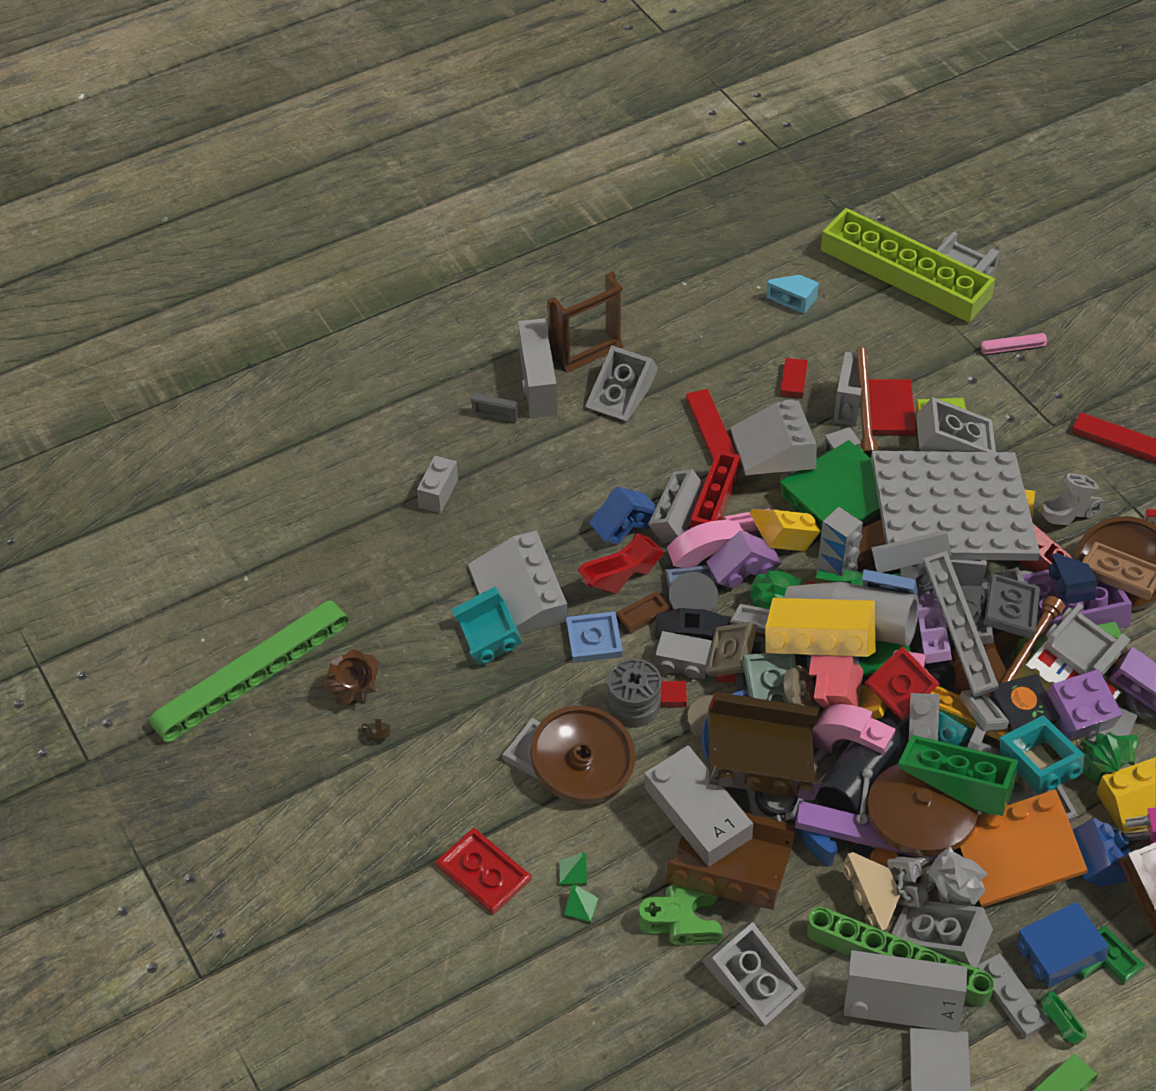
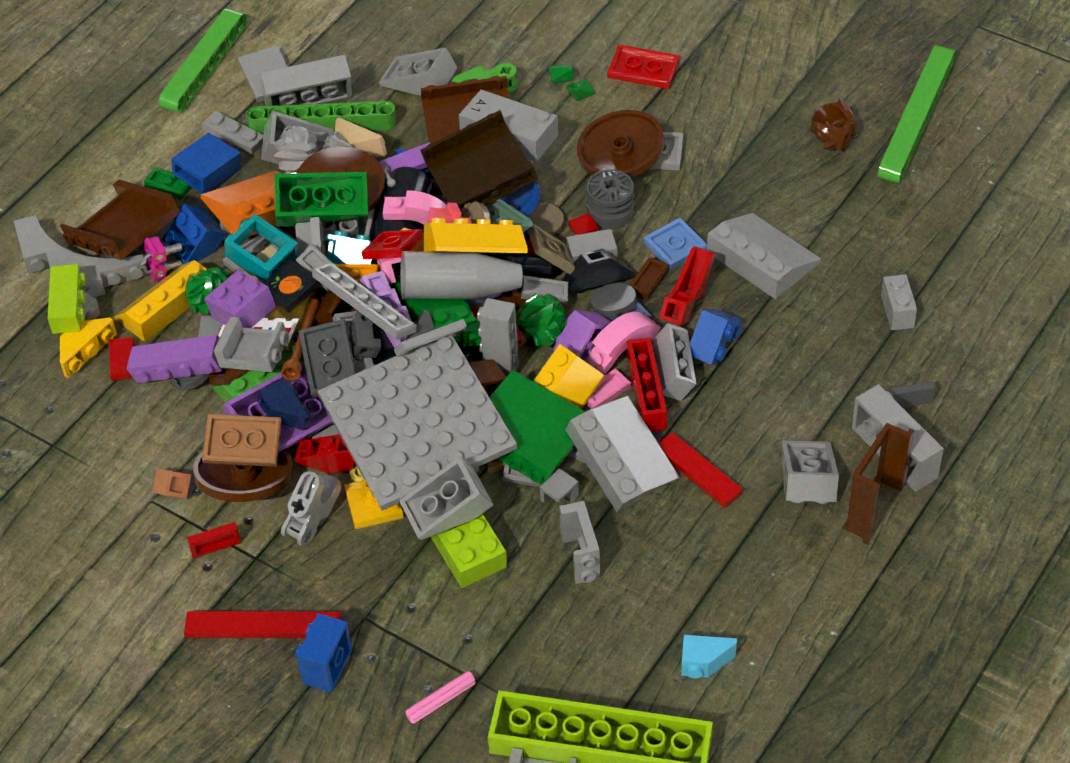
camera: 155 degrees right, 0 degrees up
dark brown piece [361,719,391,743] -> none
teal panel [452,586,523,666] -> none
red tile [780,358,808,398] -> none
dark orange piece [857,346,878,455] -> none
medium blue tile [862,570,918,595] -> none
red tile [868,379,916,436] -> none
light grey plate [909,693,940,741] -> none
green plate [1041,991,1087,1045] -> none
none -> blue brick [295,613,352,693]

